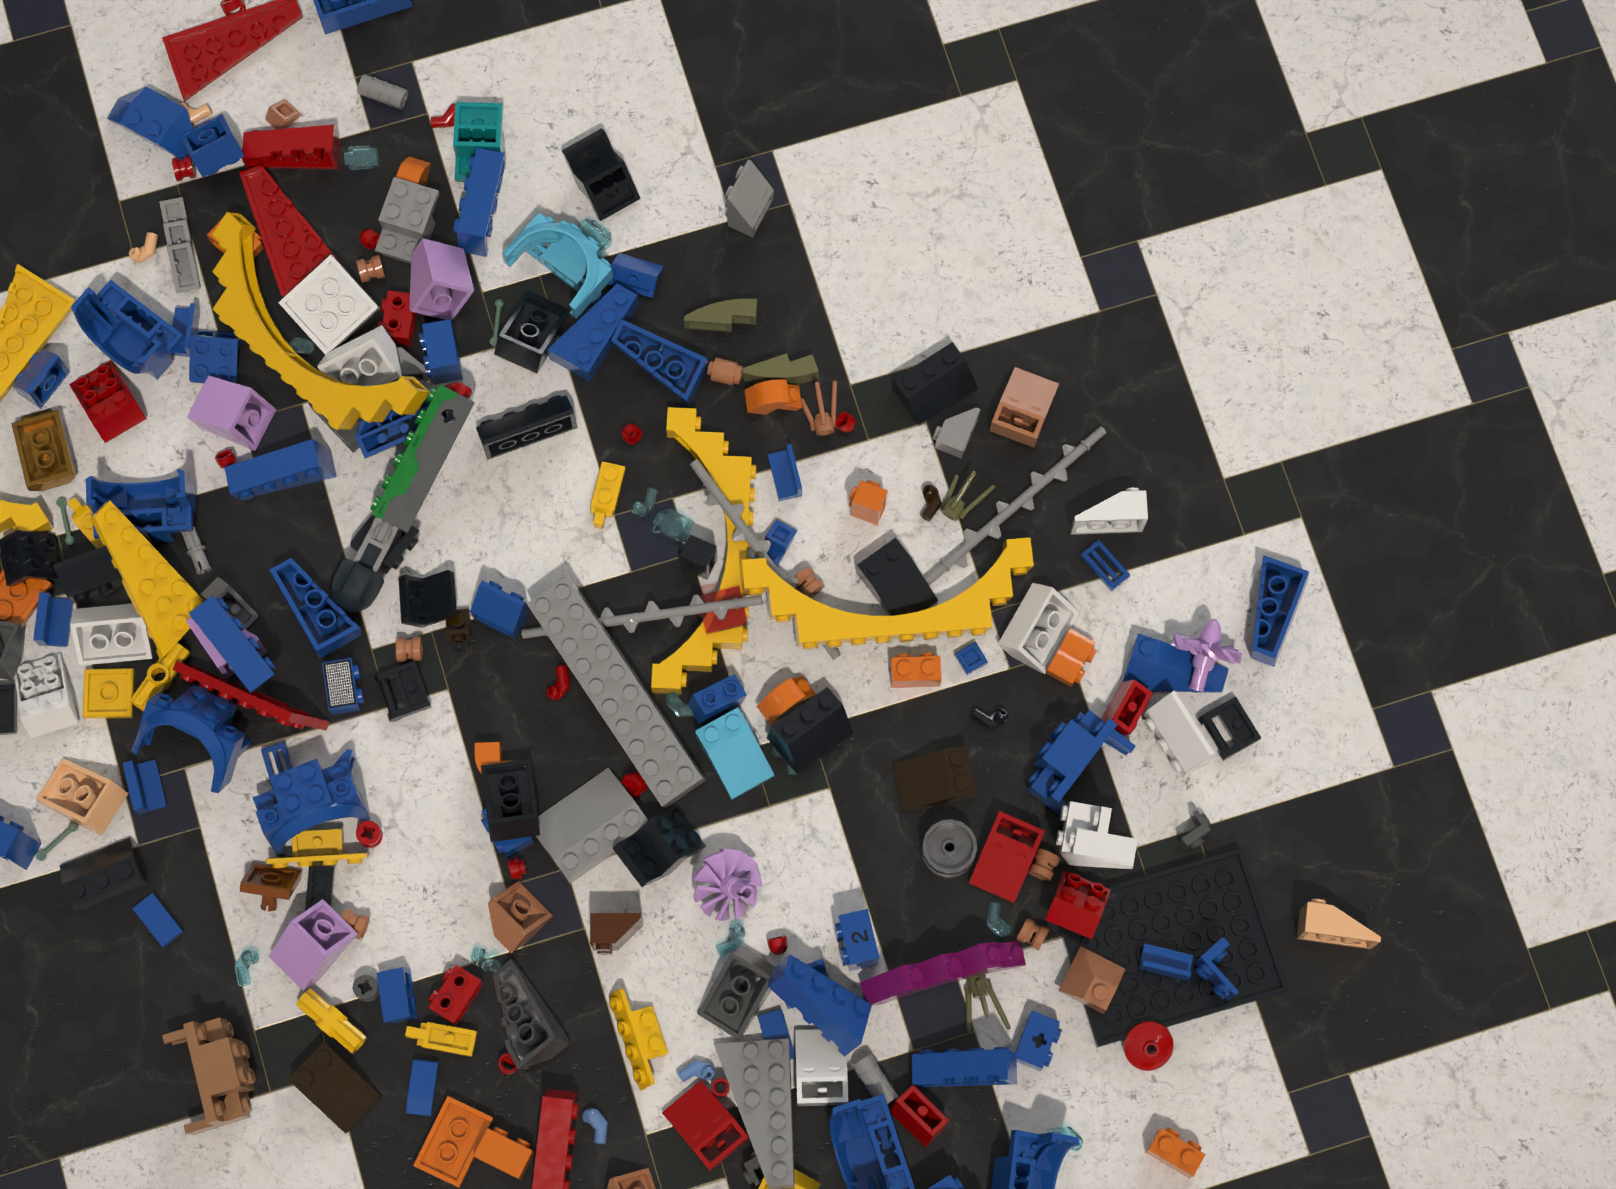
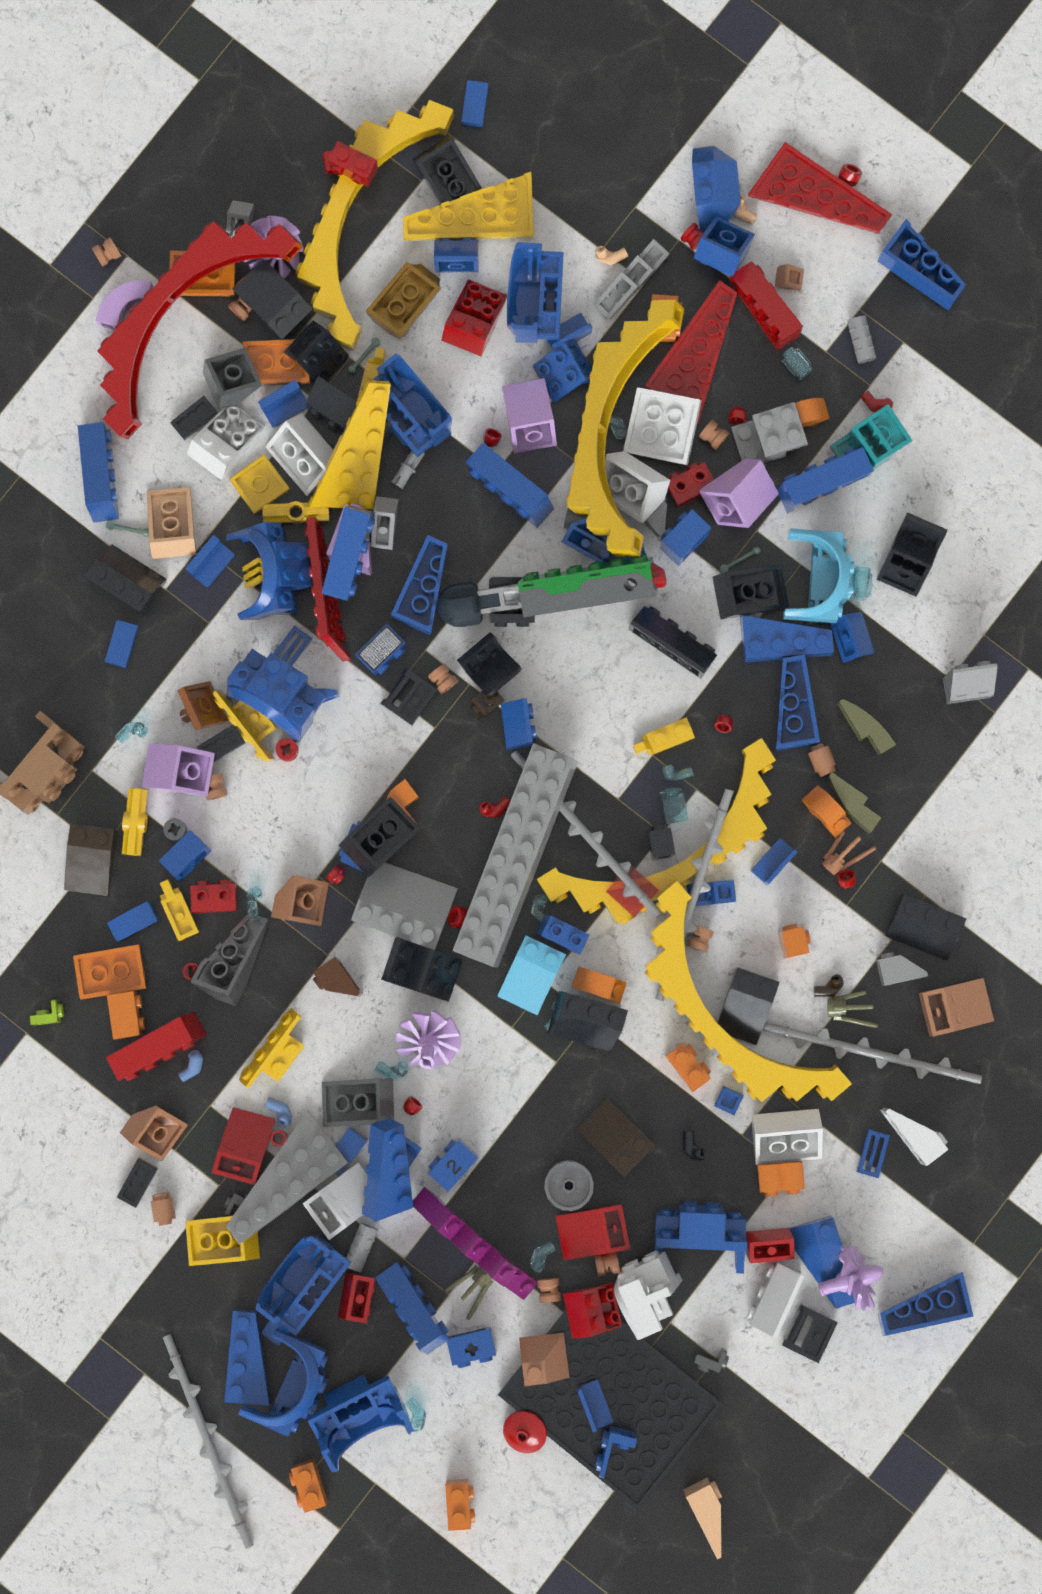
camera: 60 degrees right, 10 degrees up
none -> yellow tile [242,558,263,589]

